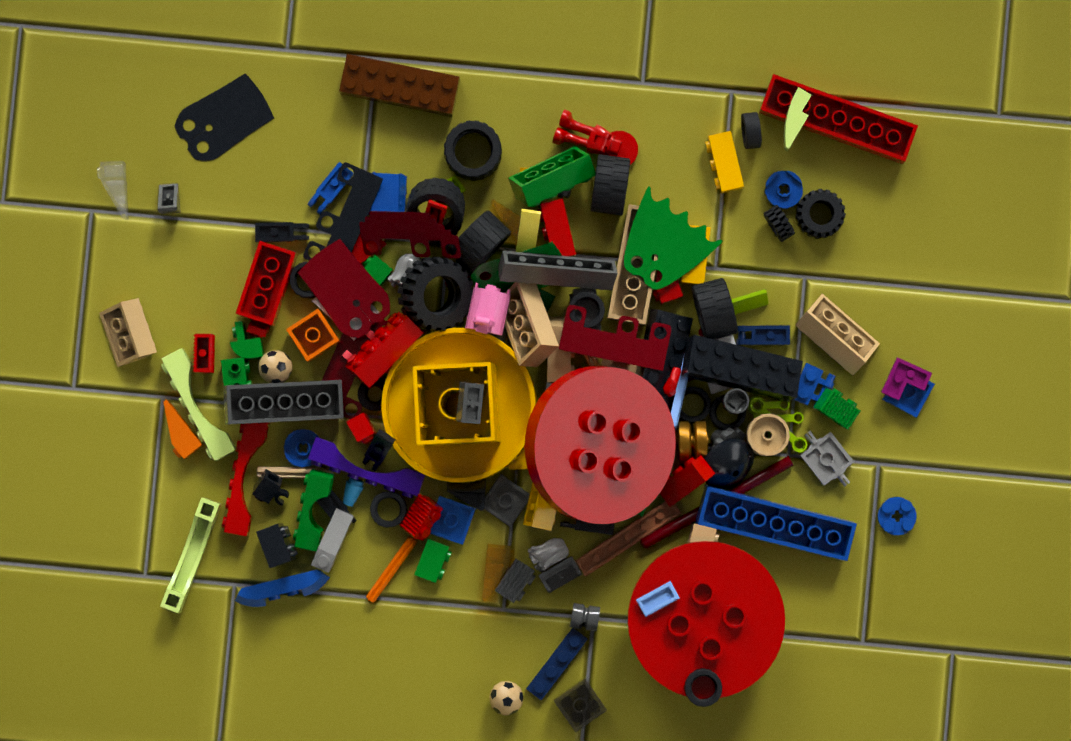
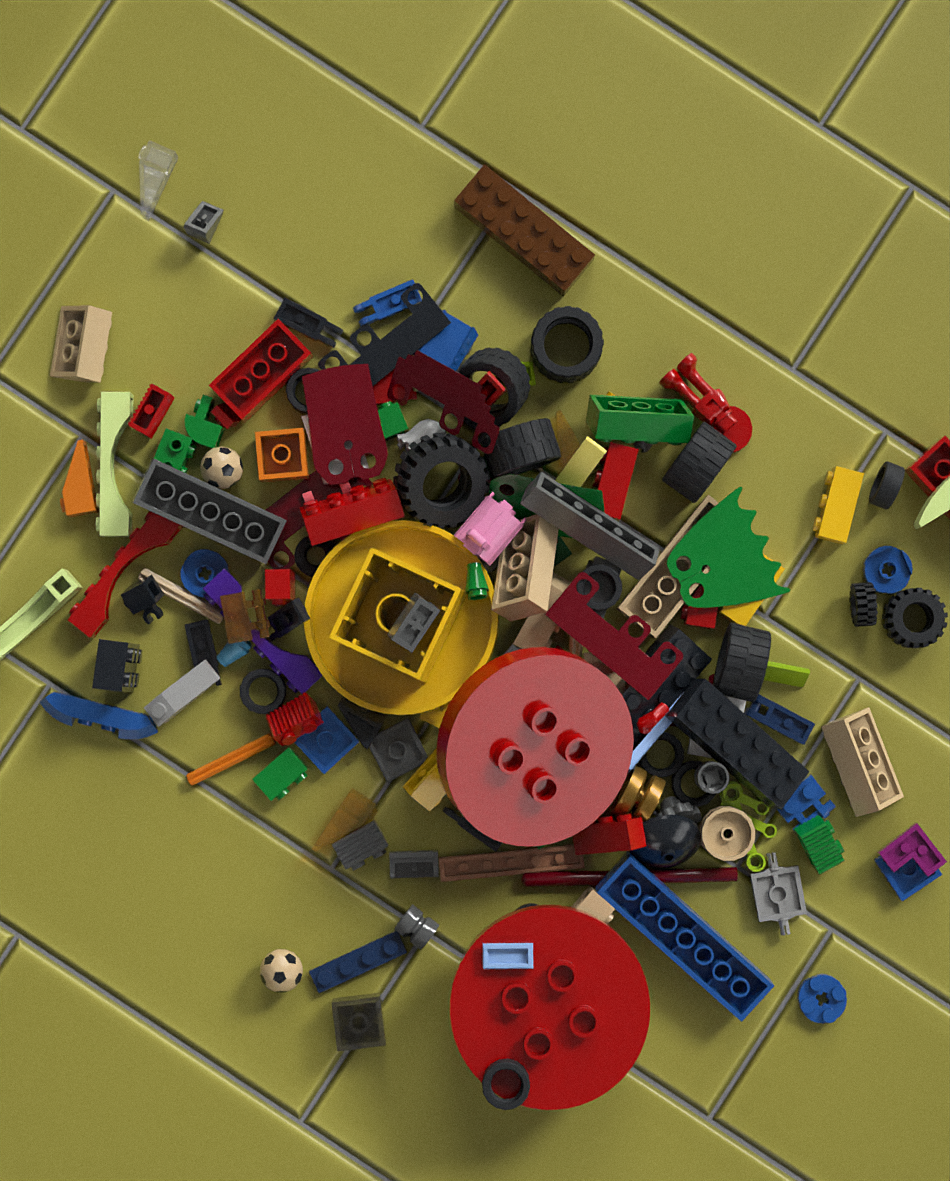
camera: 20 degrees right, 0 degrees up
black piece [175,73,274,161] -> none
green arch [293,469,335,552] -> none
light grey piece [528,538,569,573] -> none
none -> clear orange plate [220,589,270,644]
none -> green cone [465,562,489,600]

